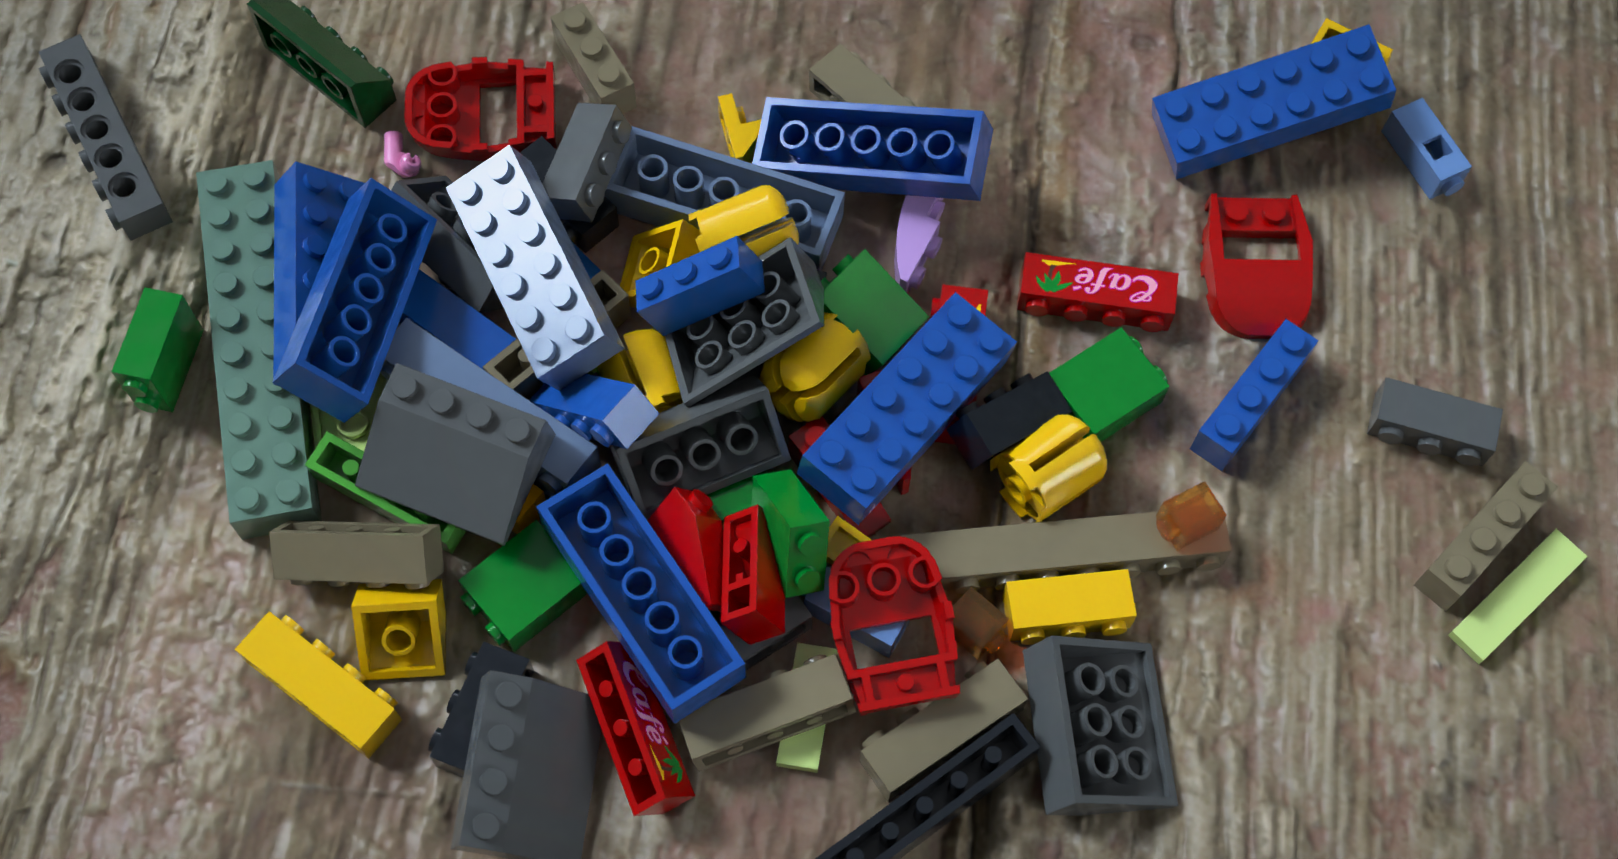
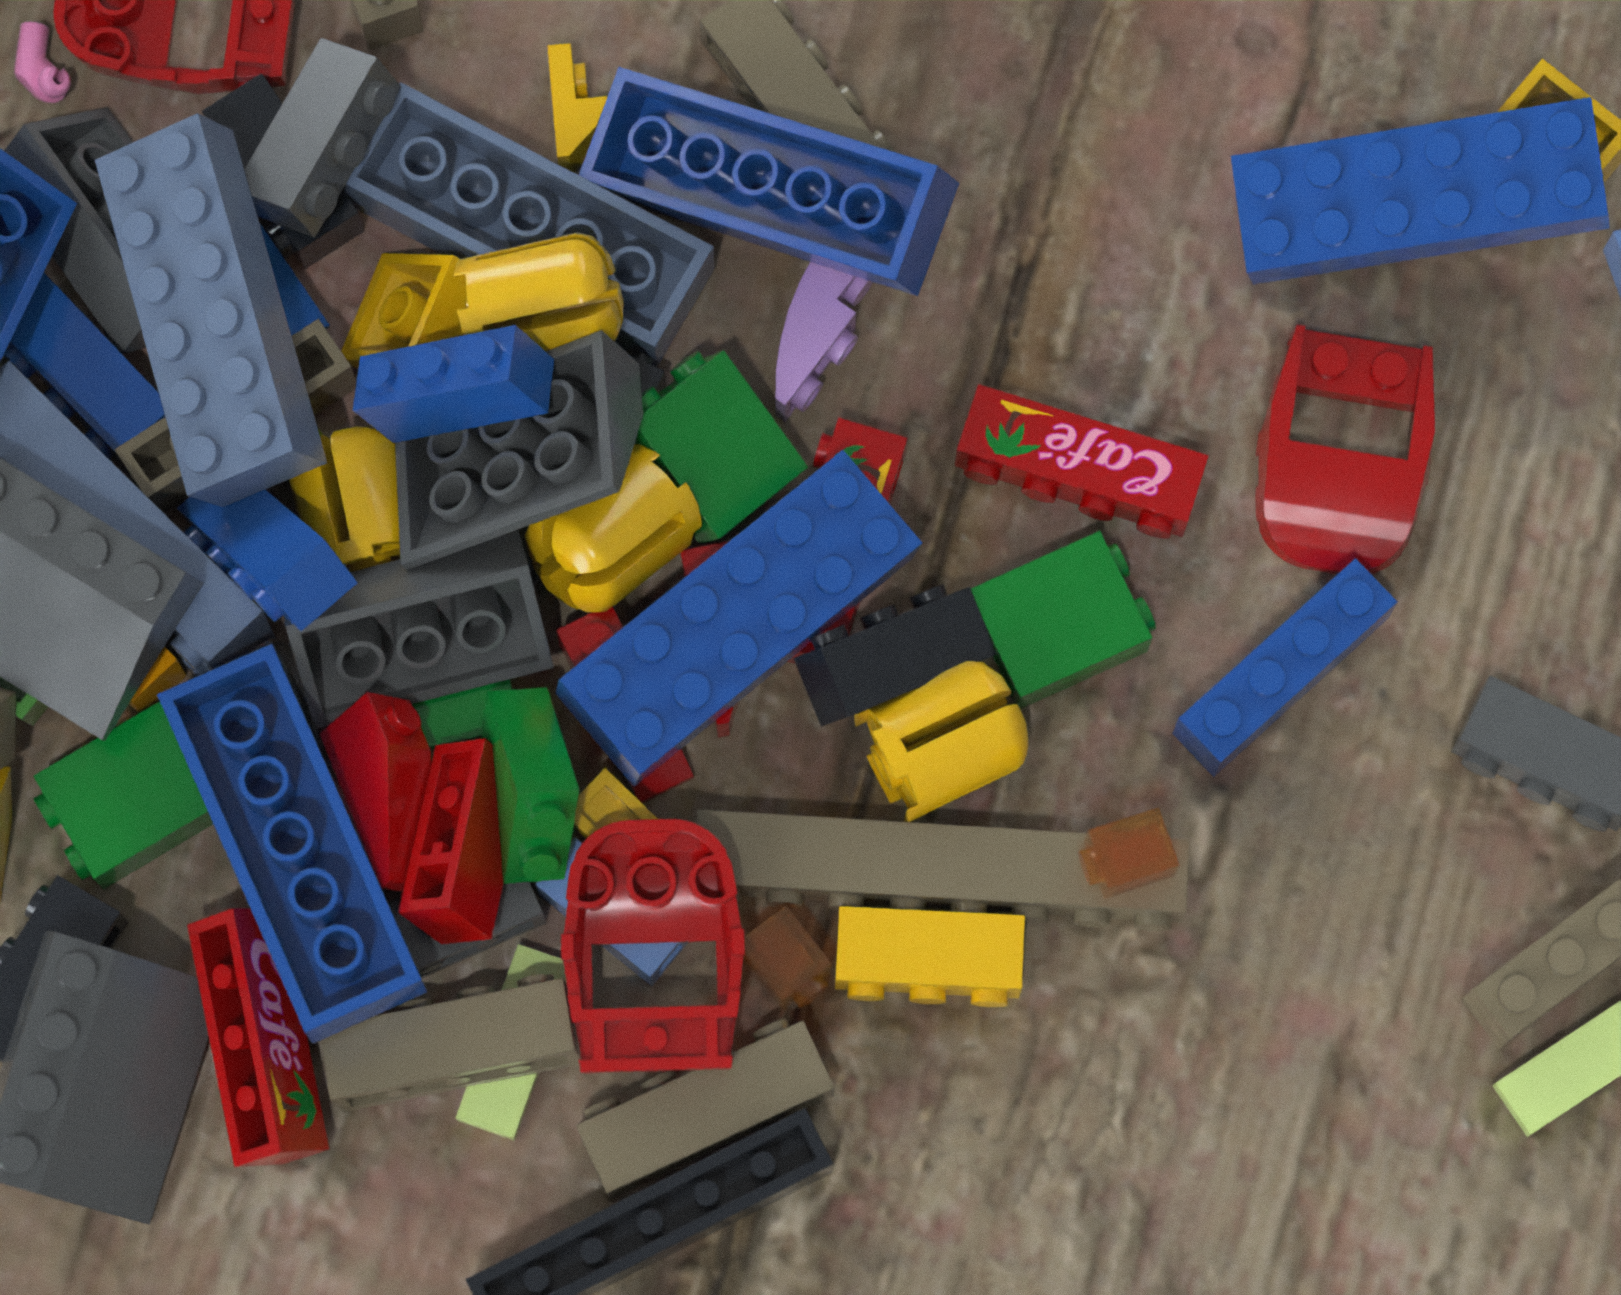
camera: 10 degrees right, 10 degrees up
dark grey slope [1023,636,1178,816] -> none

